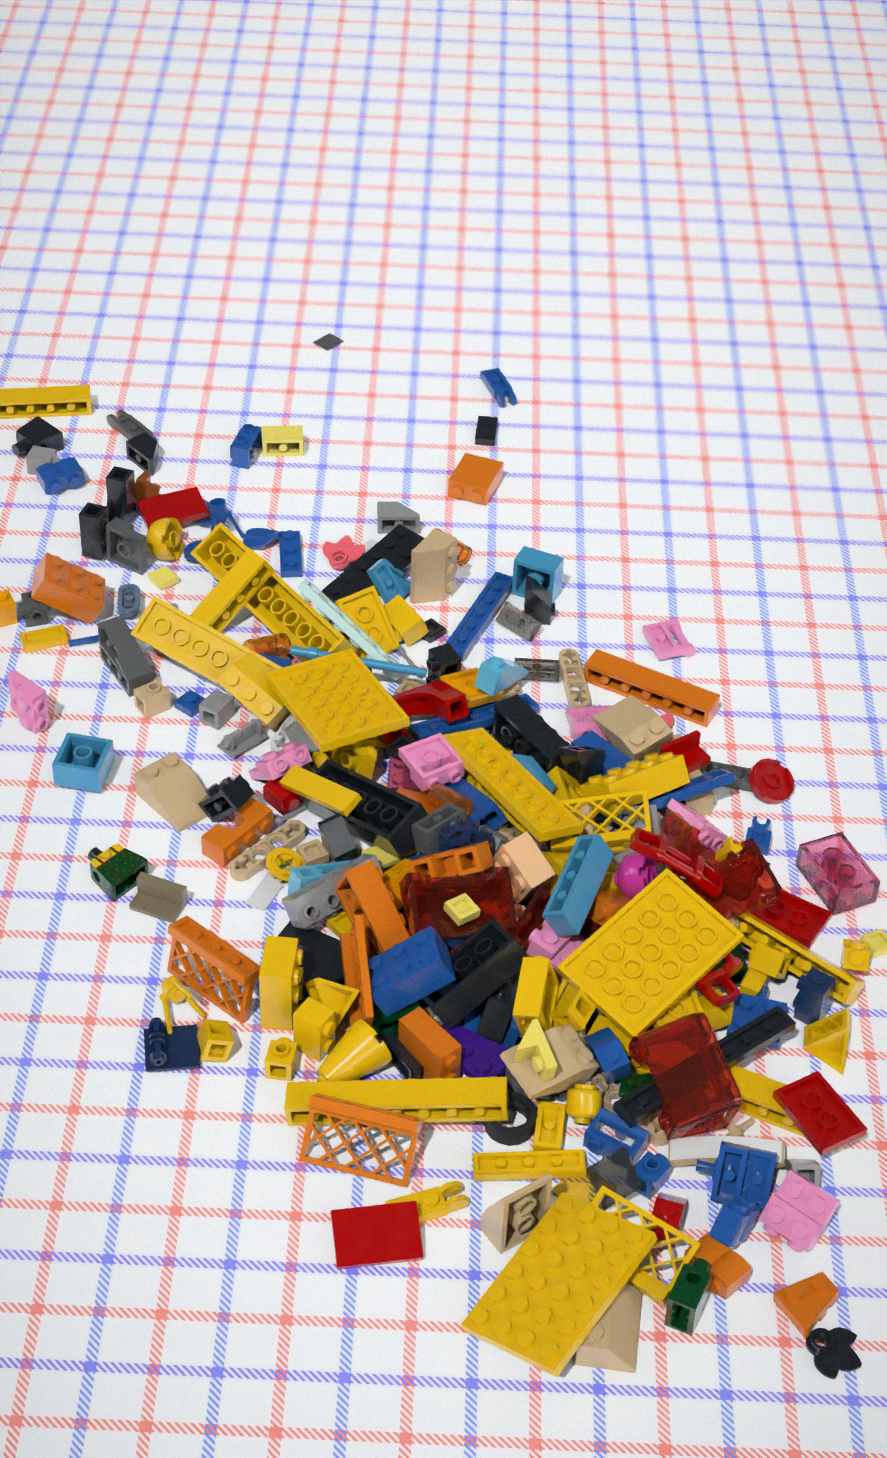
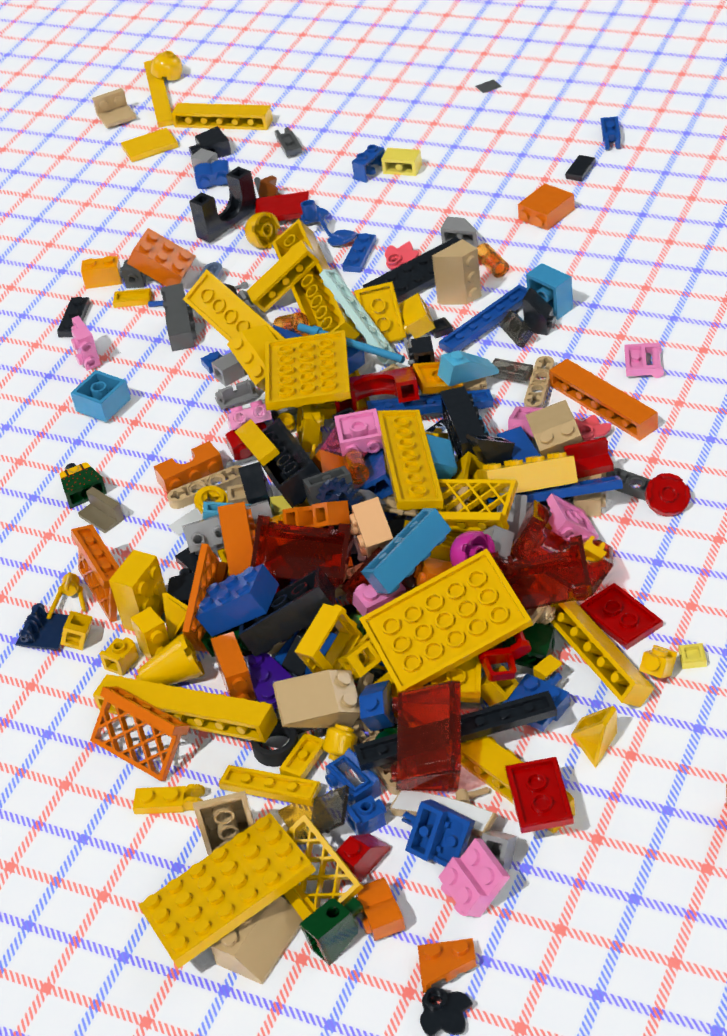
camera: 30 degrees right, 0 degrees up
dark grey plate [105,517,147,575] -> none
black slope [126,432,159,476] -> none
tan brick [134,679,172,719] -> none
tan slope [134,752,208,833] -> none
light yellow tile [148,566,179,590] -> none
black brick [198,774,255,823] -> none
red tile [330,1201,424,1270] -> none
dark azure wing [367,558,410,604] -> none
black tile [383,1031,421,1079] -> none
light yellow plate [443,893,481,926] -> none
light yellow slope [513,1019,558,1082] -> none
red bar [629,827,723,898] -> none
blue brick [709,1194,760,1247] -> none
blue plate [744,816,772,855] -> none
yellow brick [748,942,793,979] -> none
dark blue brick [793,967,836,1025] -> none
clear pink brick [795,832,881,915] -> none

